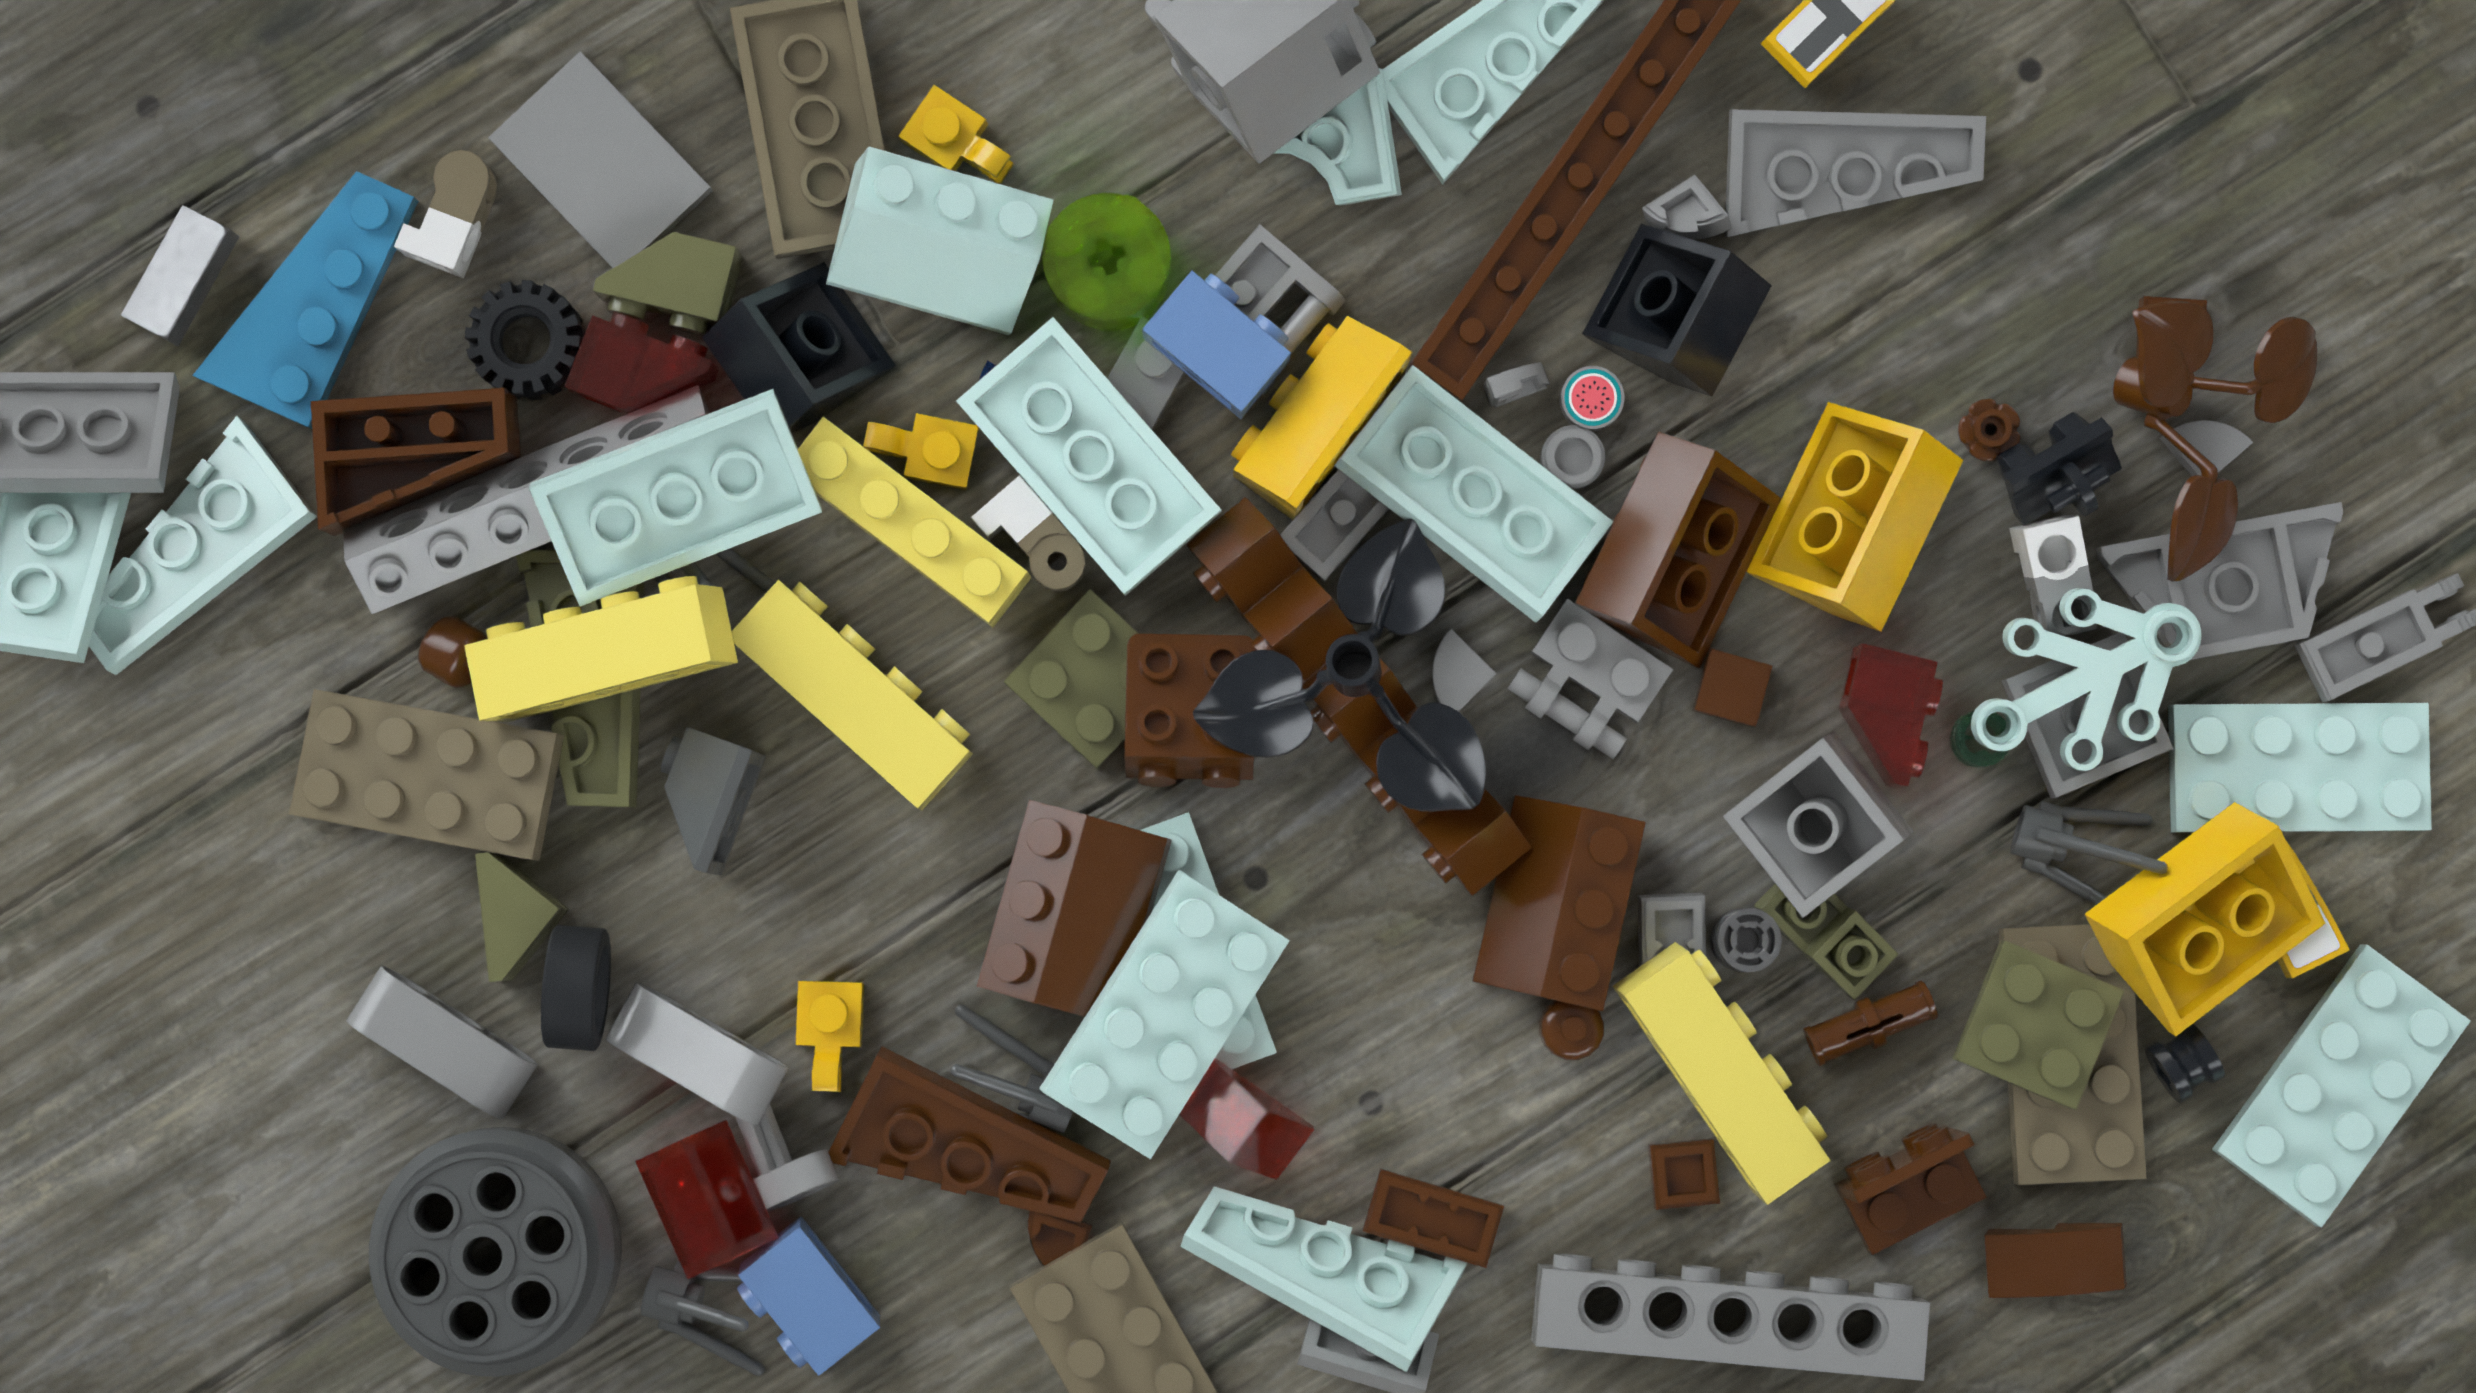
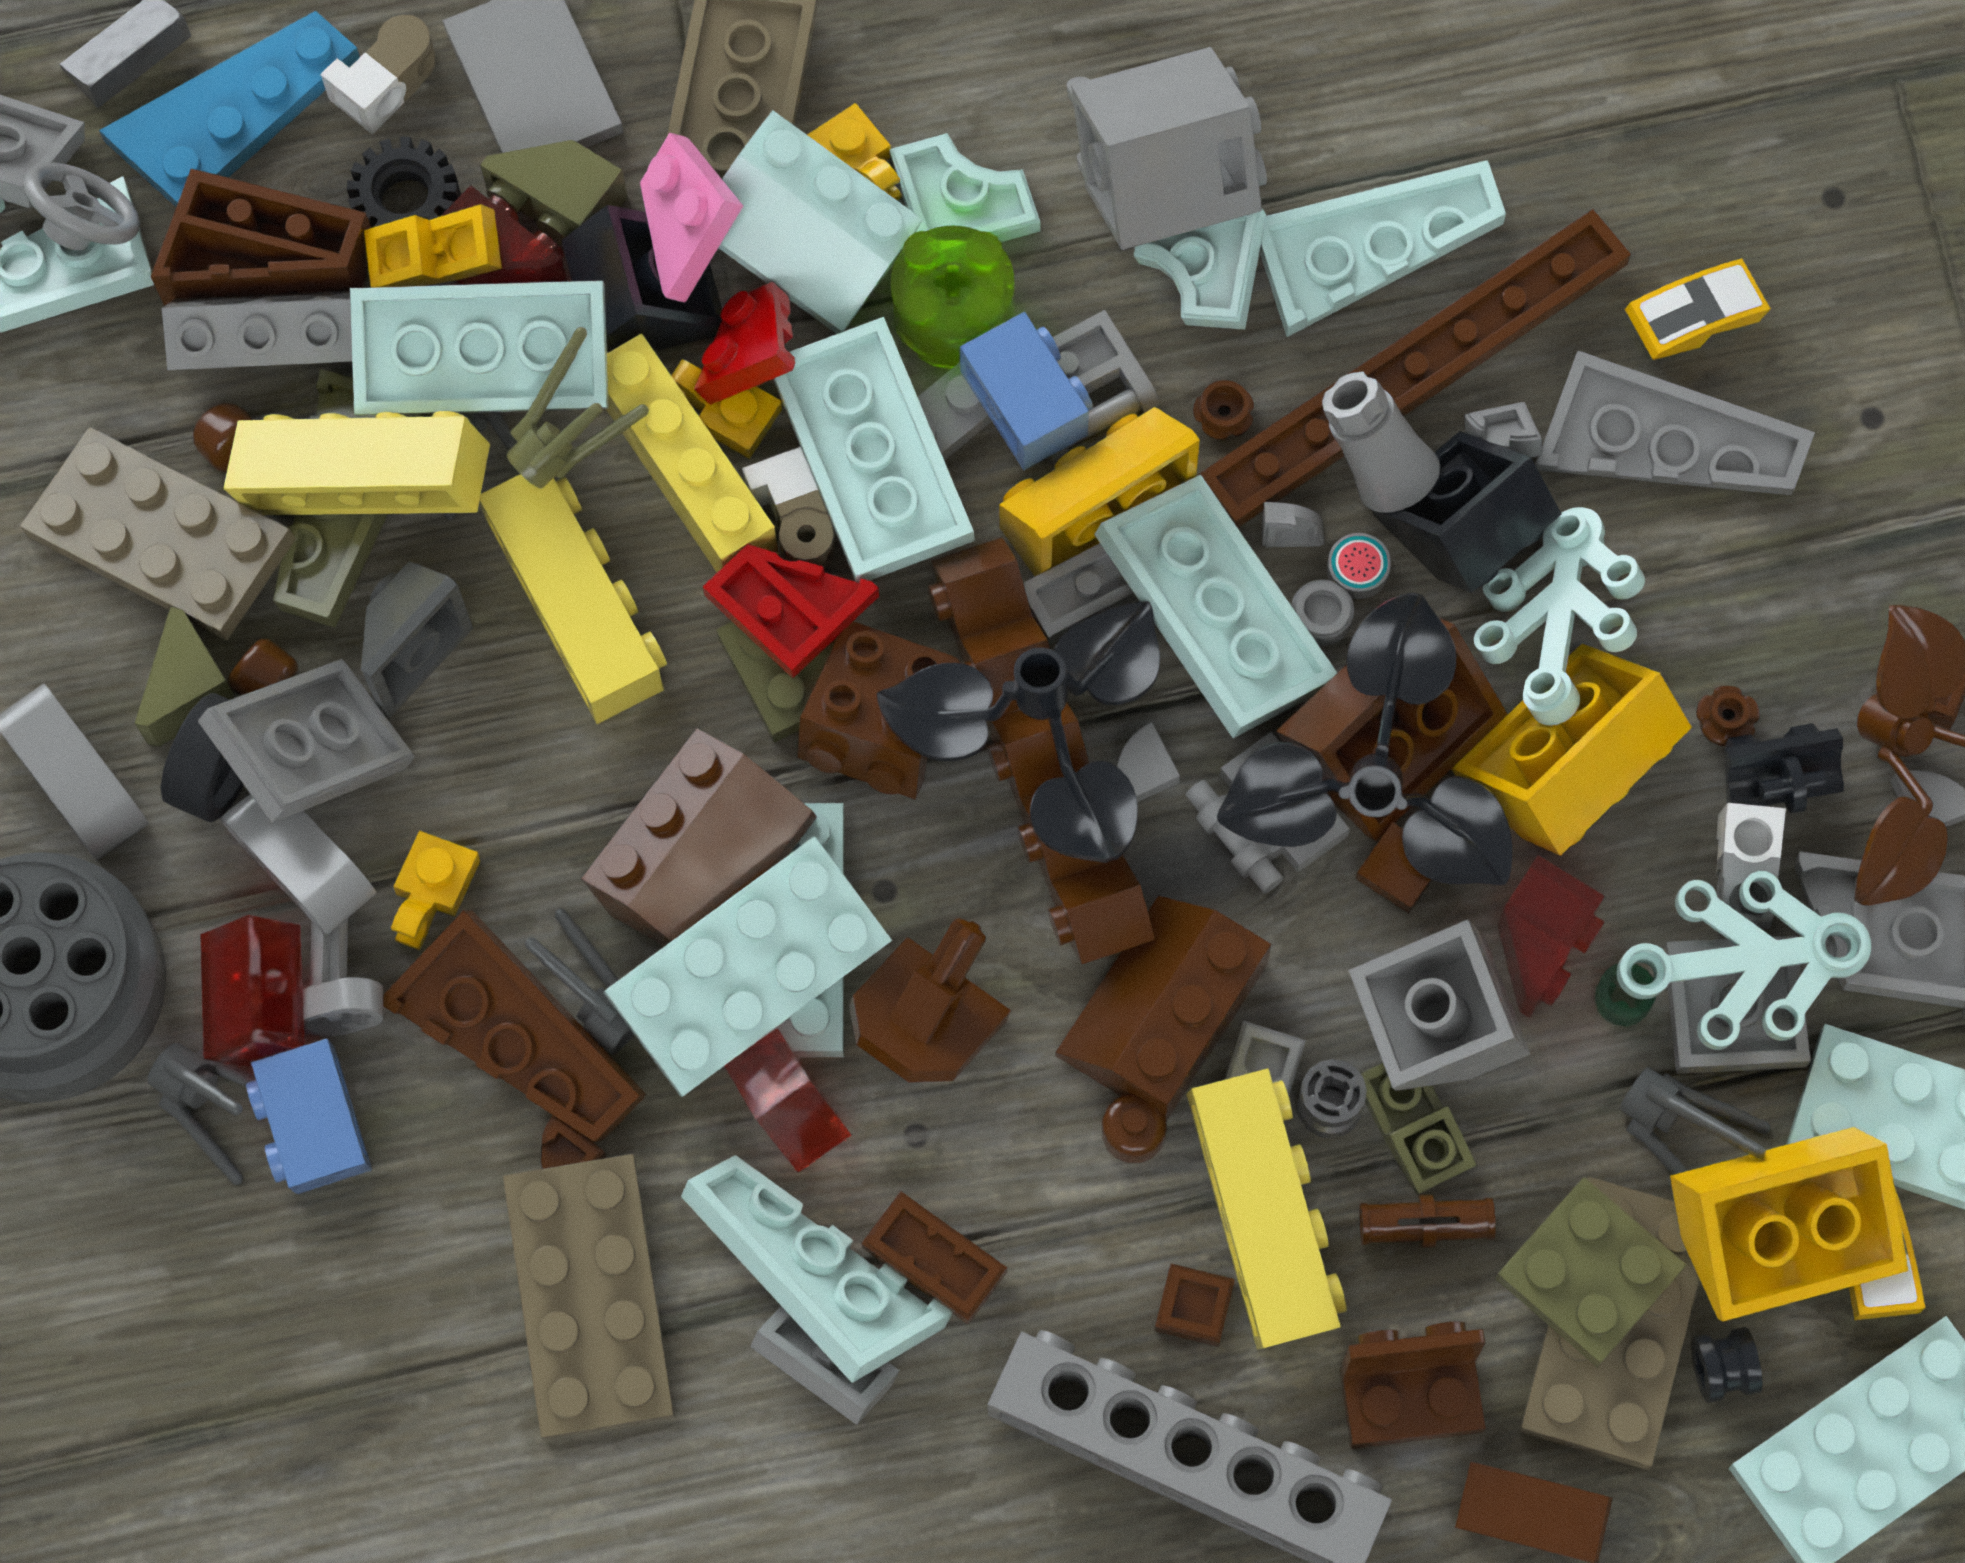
camera: 25 degrees right, 15 degrees down
none -> light grey piece [23,162,140,250]
none -> light grey tile [198,659,415,823]
none -> reddish brown piece [228,638,298,696]
none -> yellow slope [364,204,502,288]
none -> olive plant [506,327,649,489]
none -> bright pink wing [640,133,743,303]
none -> red wing [694,281,795,405]
none -> red wing [702,544,879,678]
none -> reddish brown piece [849,918,1011,1083]
none -> light aqua tile [889,133,1040,264]
none -> reddish brown plate [1193,380,1254,440]
none -> black plant [1217,592,1513,885]
none -> light grey plant [1322,372,1440,513]
none -> light aqua plant [1474,507,1645,726]

